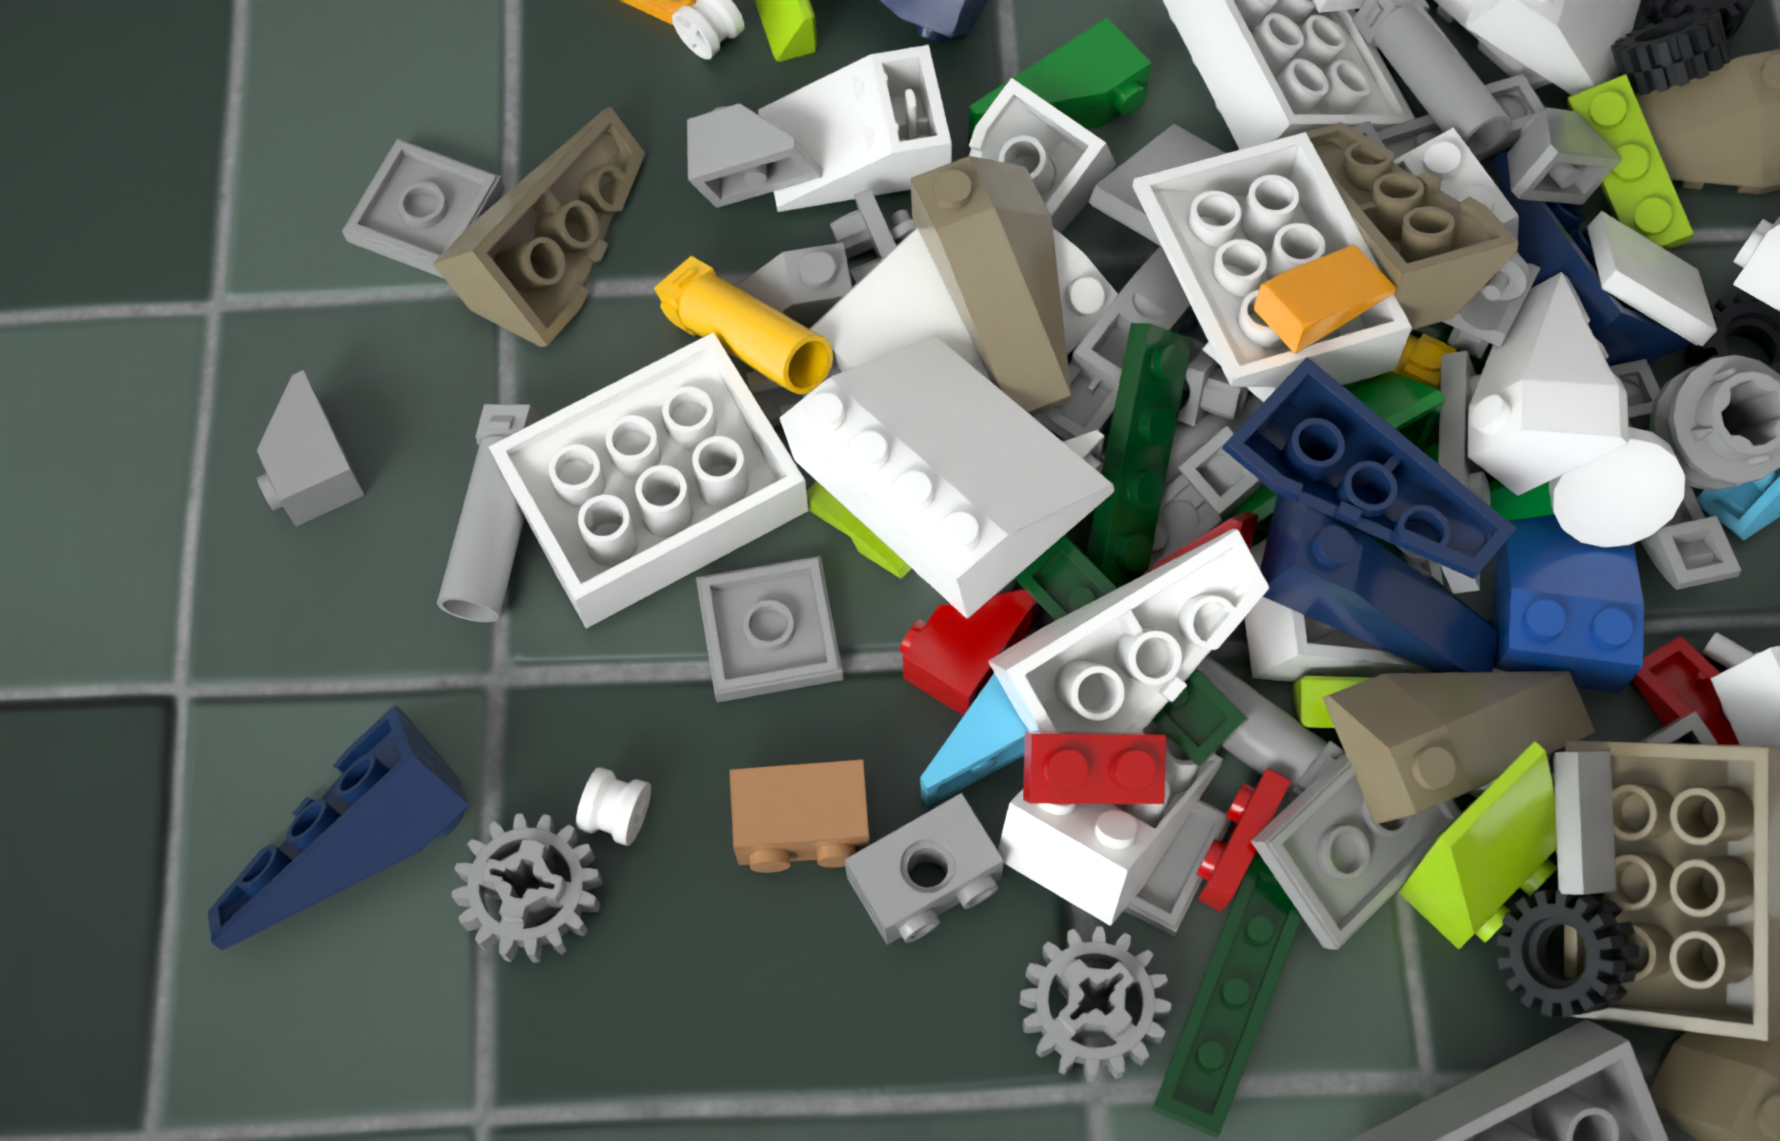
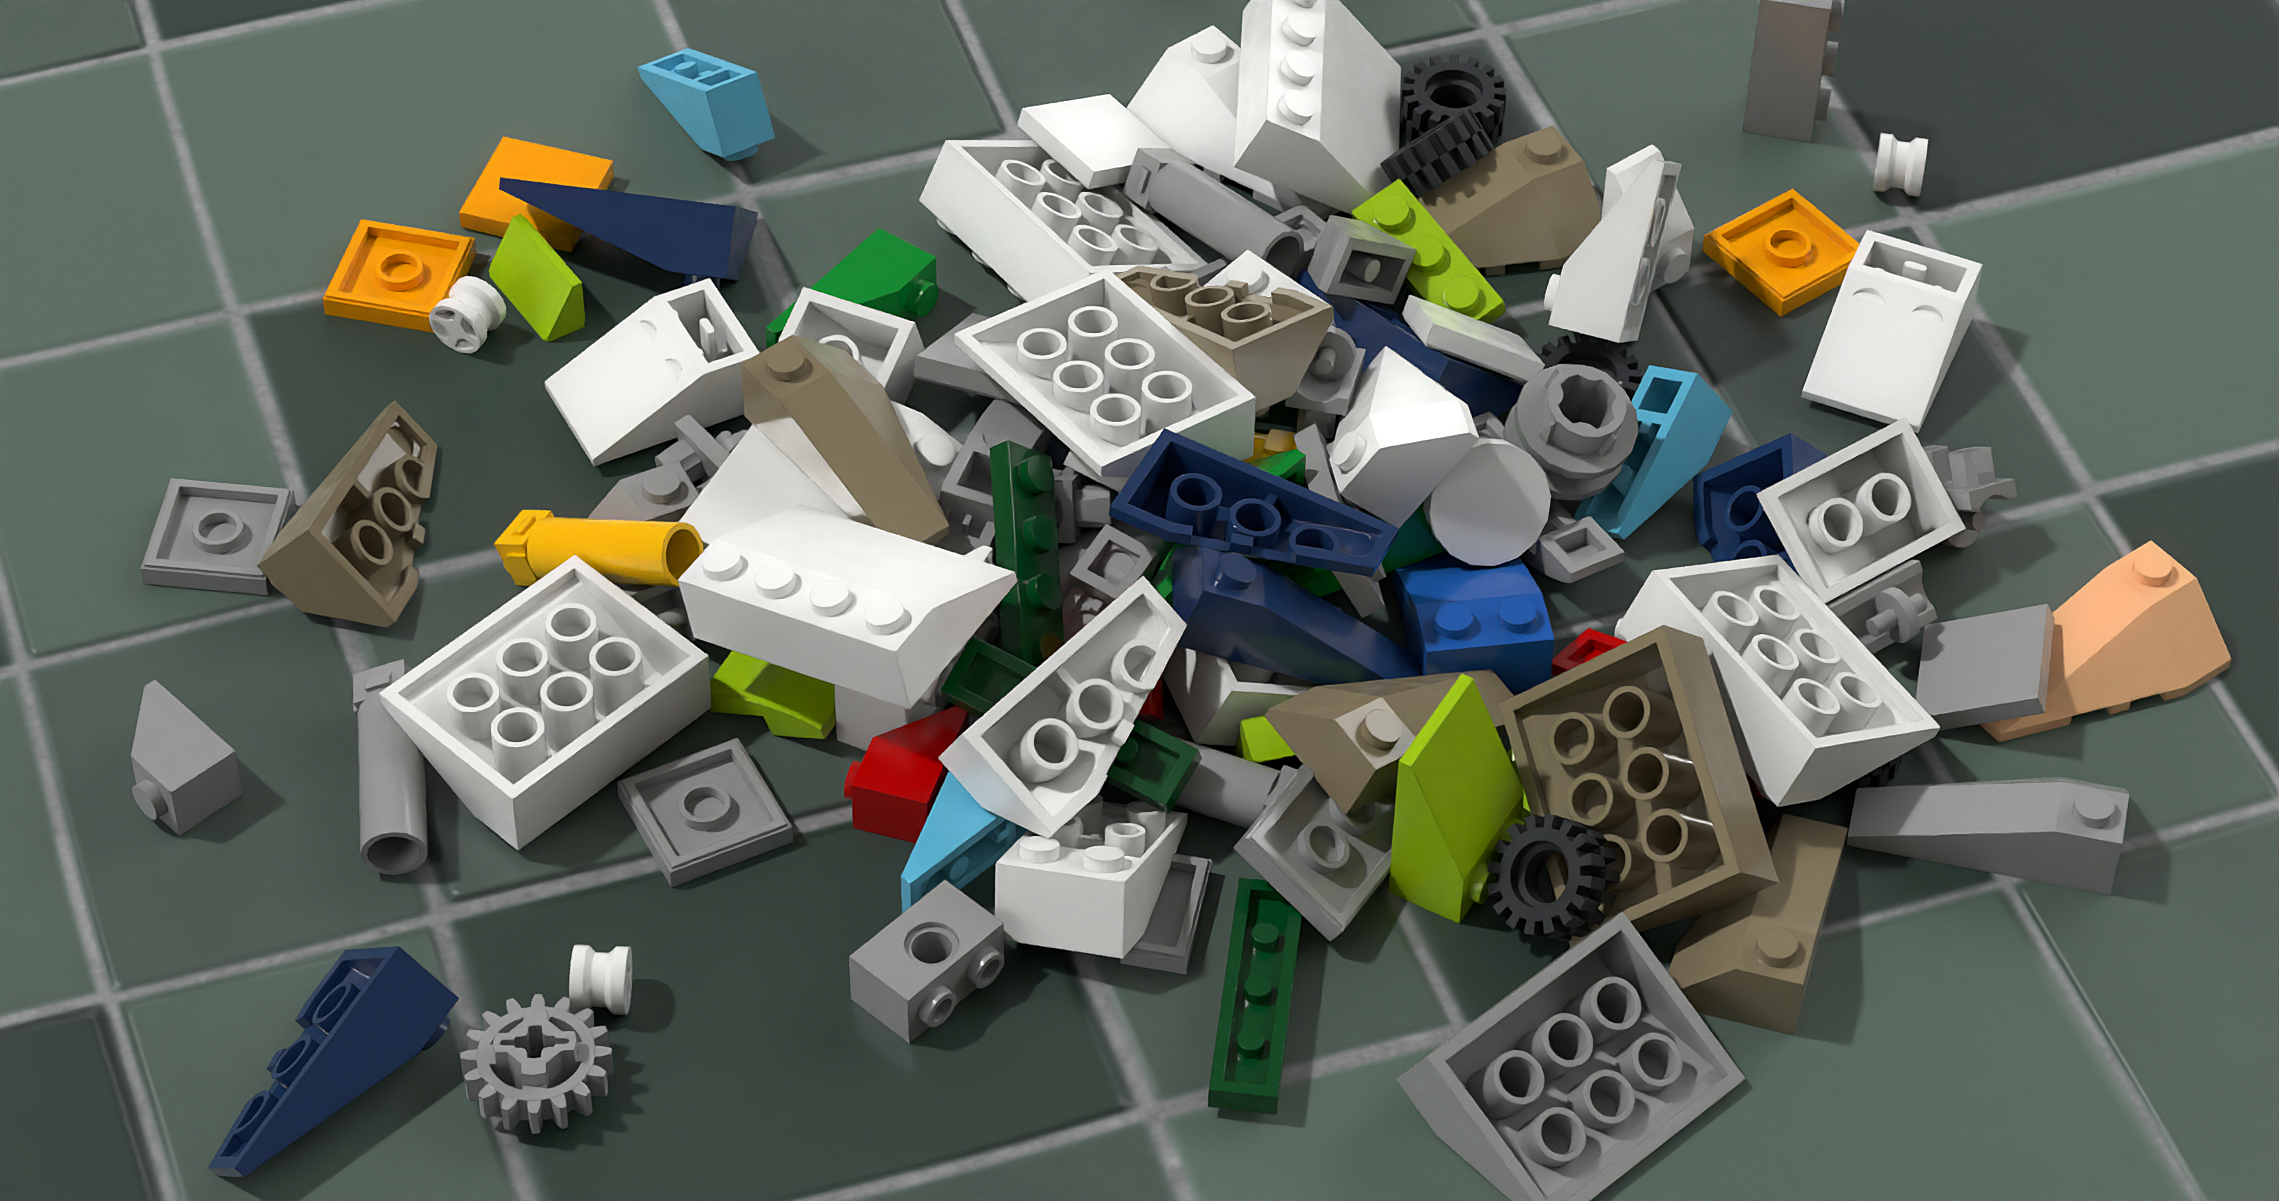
camera: 20 degrees left, 20 degrees down
light grey slope [687,103,821,208] -> none
medium nougat brick [730,759,870,873] -> none
light grey gear [1019,926,1171,1082] -> none
red plate [1023,731,1166,804] -> none
red plate [1196,769,1291,912] -> none
light orange slope [1254,244,1396,354] -> none
light grey tile [1553,751,1617,895] -> none

